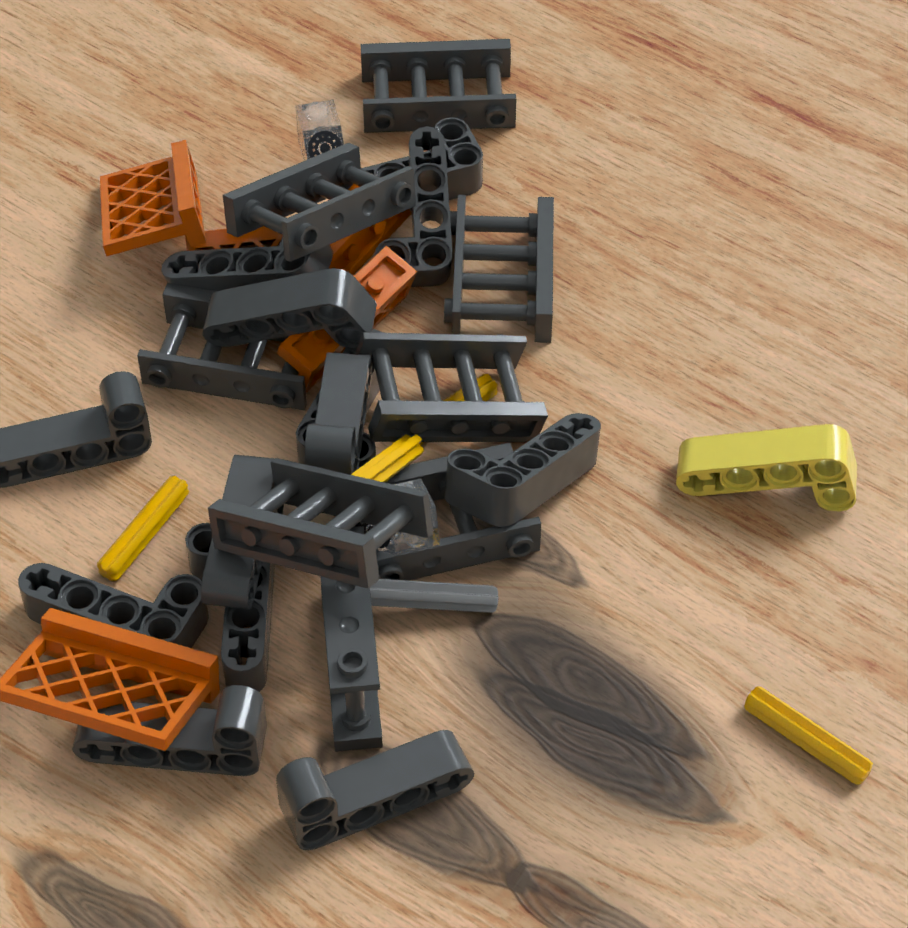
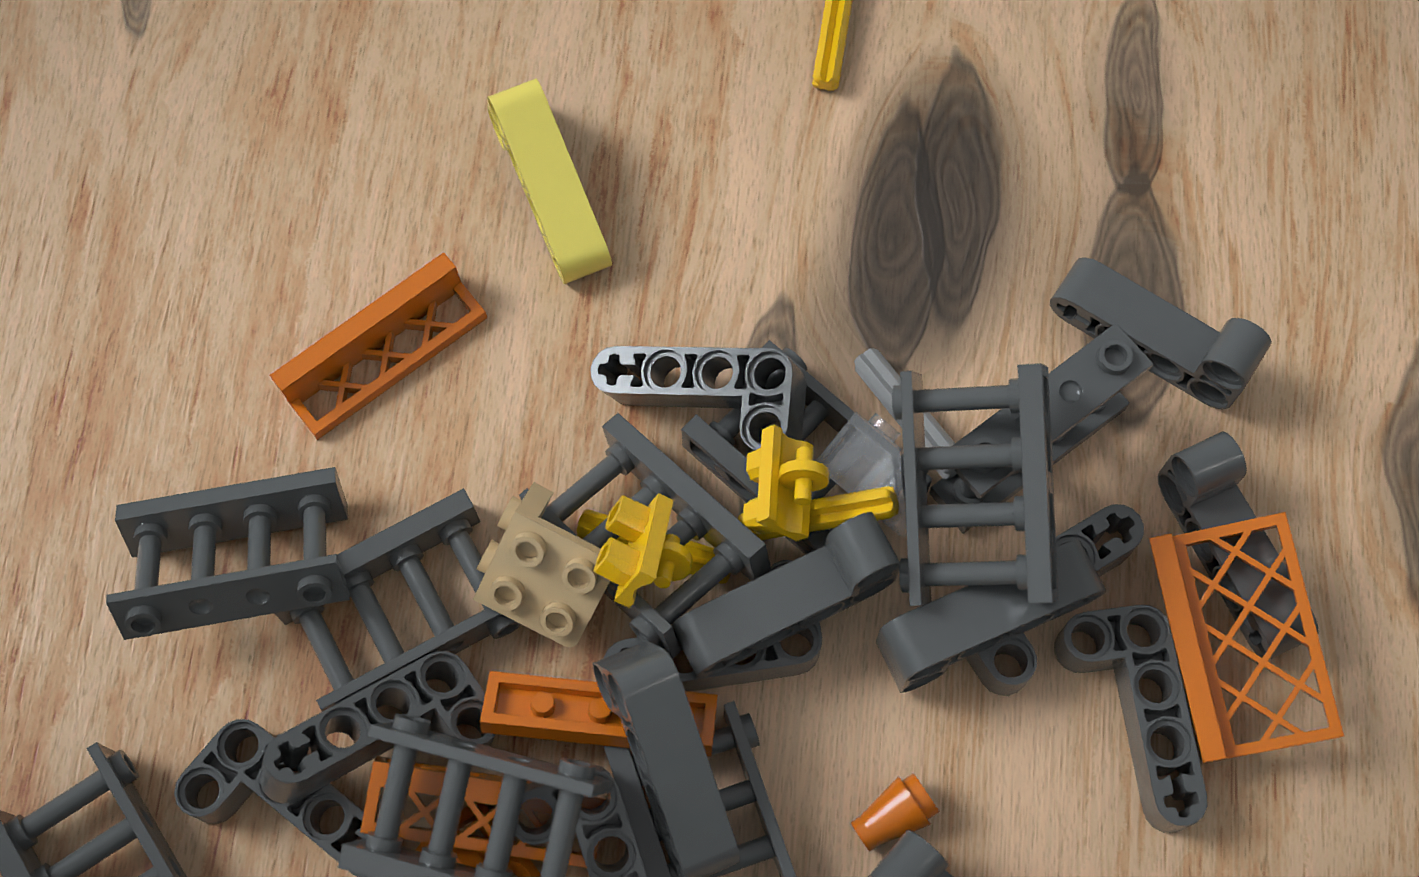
camera: 120 degrees left, 20 degrees up
yellow axle [97,475,189,582] -> none
none -> dark grey fence [106,467,350,640]
none -> orange fence [269,252,488,440]
none -> tan bracket [473,482,610,647]
none -> yellow hips [593,493,693,608]
none -> yellow hips [743,425,829,541]
none -> orange cone [850,773,940,852]

